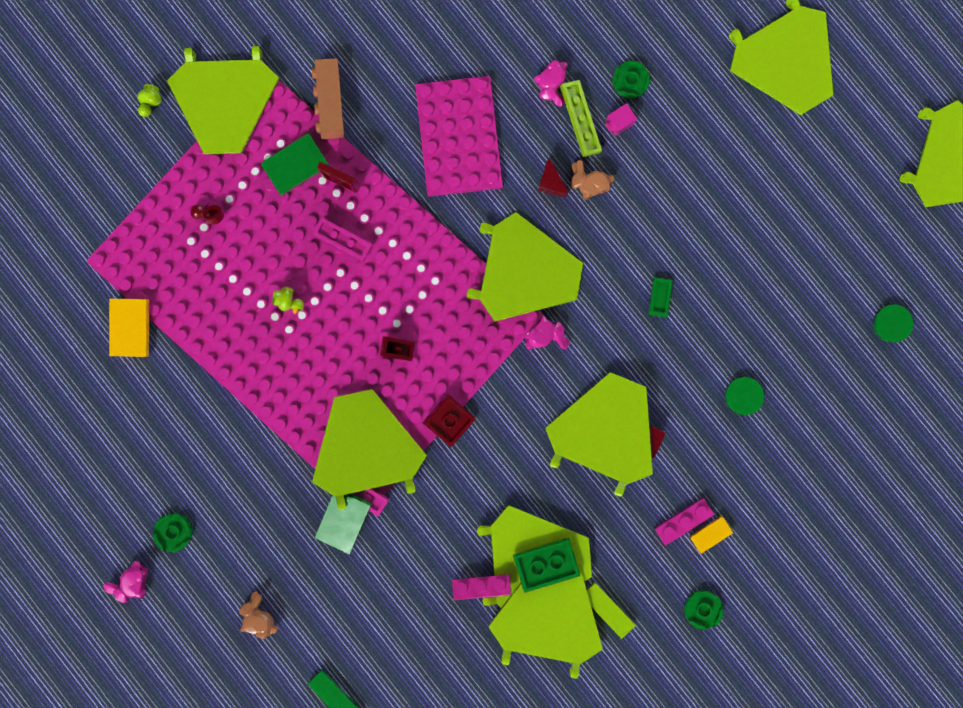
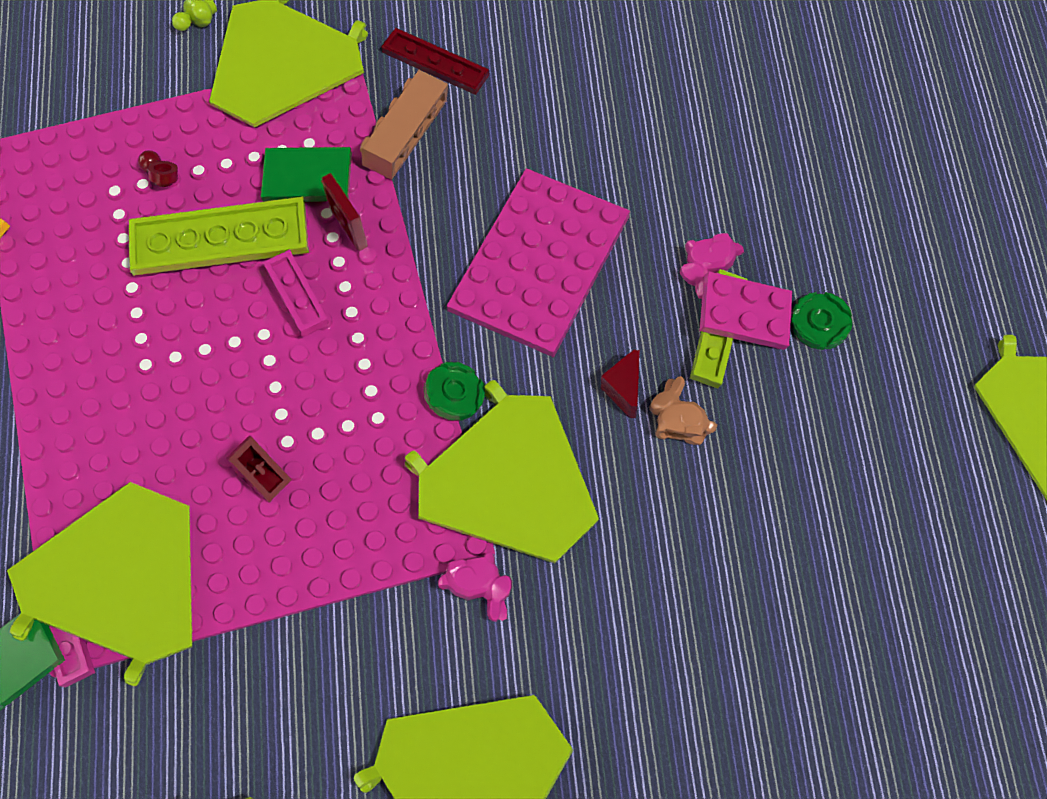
camera: 35 degrees right, 20 degrees down
lime animal [272,287,304,314] -> none
dark red tile [422,394,476,447] -> none
dark pink brick [605,103,637,136] -> none
green tile [648,277,673,318] -> none
none -> lime plate [129,197,309,276]
none -> dark red tile [381,27,489,95]
none -> green tile [423,362,485,421]
none -> dark pink plate [700,271,792,350]

